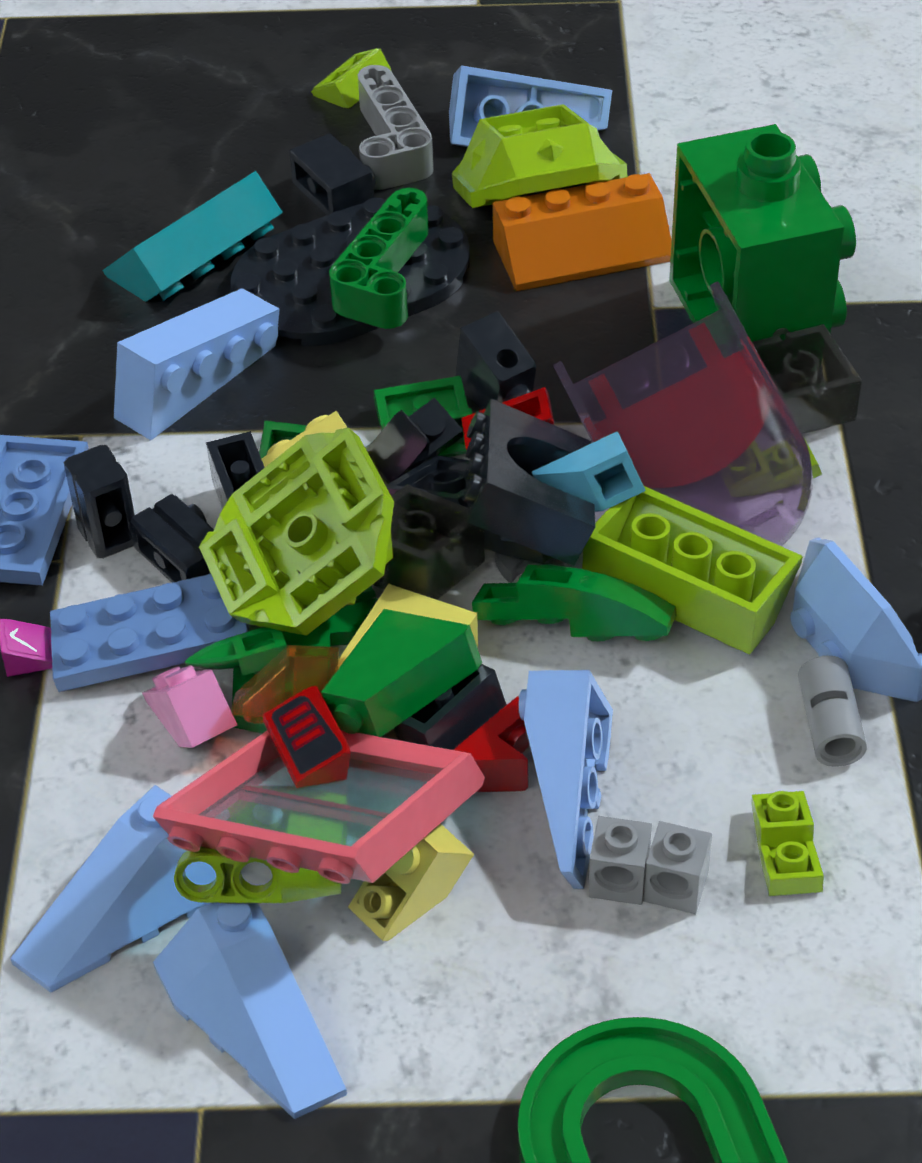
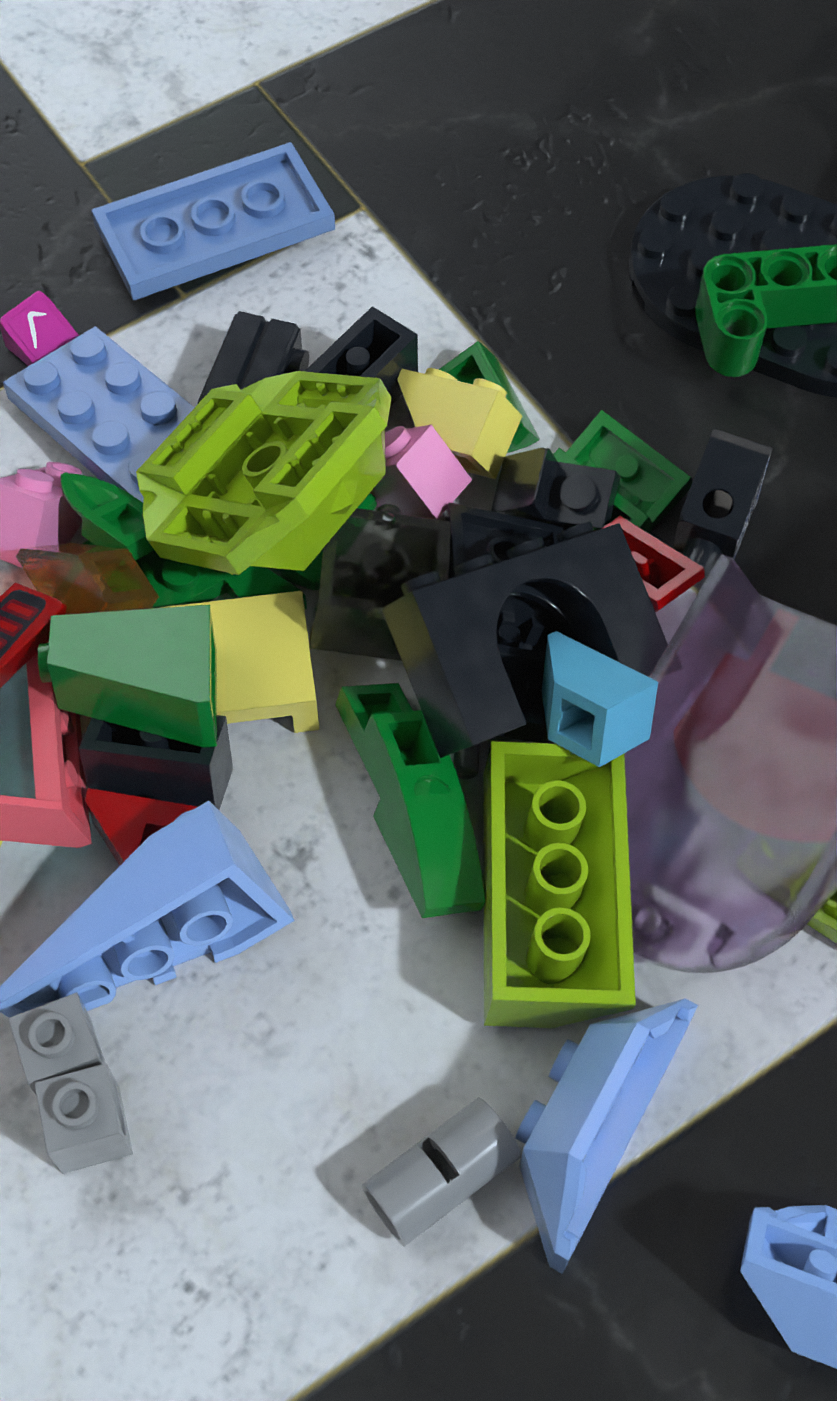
camera: 55 degrees right, 15 degrees up
black brick [63,445,135,559] -> none
teal slope [102,171,283,302] -> none
light blue wedge [114,288,279,440] -> none
lime slope [751,791,824,896] -> none

